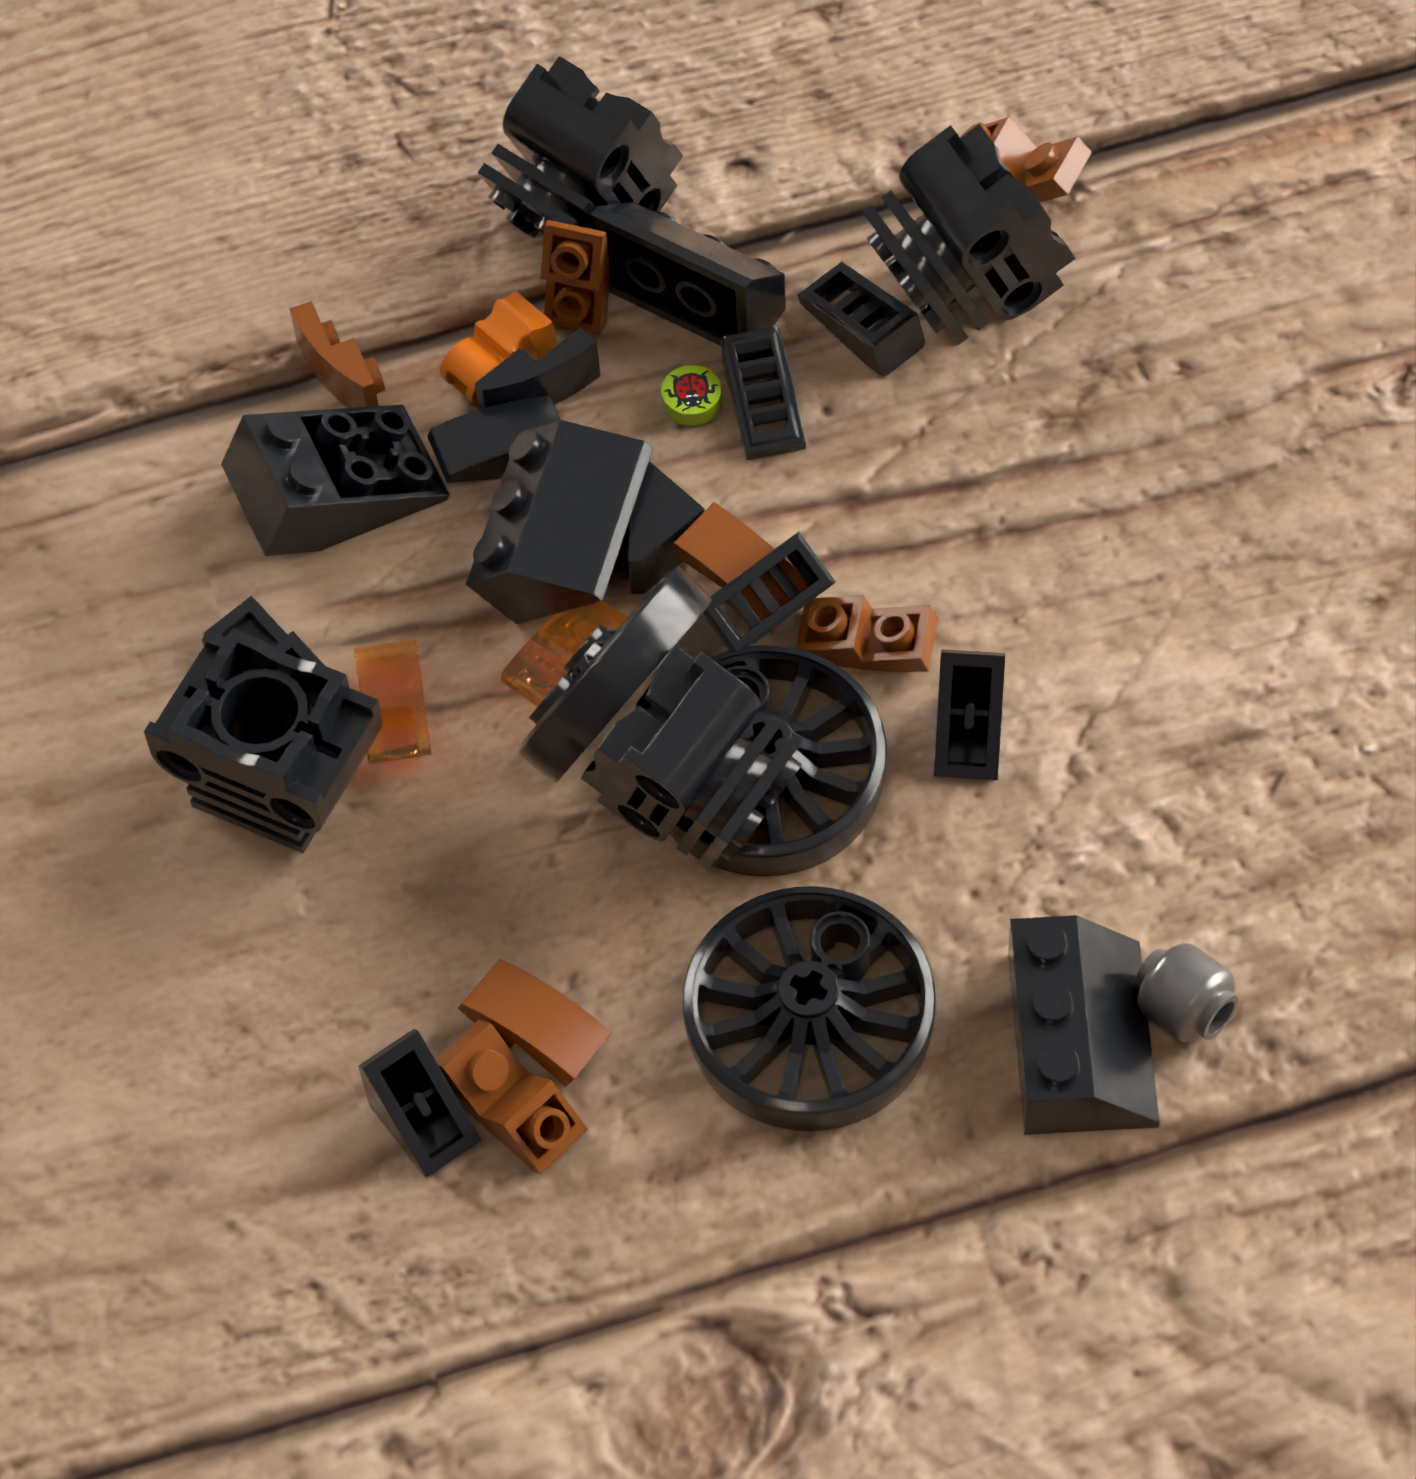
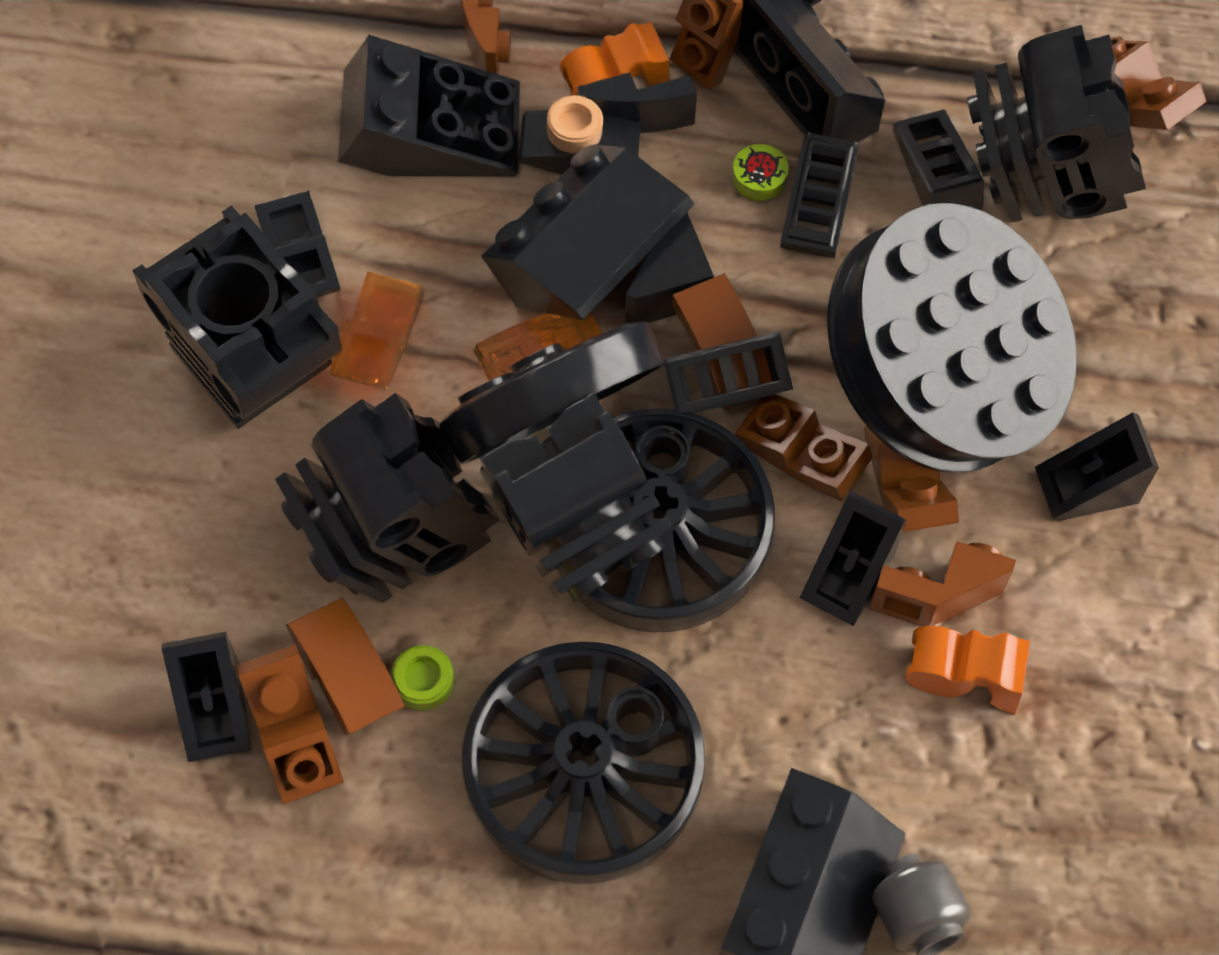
camera: 20 degrees right, 5 degrees up
none -> black piece [275,393,500,603]
none -> lime tile [391,645,455,711]
none -> light nougat tile [547,95,603,153]
none -> wheel [827,203,1077,473]
none -> dark orange slope [864,426,959,532]
none -> dark orange slope [869,541,1016,626]
none -> orange leg [905,626,1030,715]
none -> black slope [1034,412,1159,521]

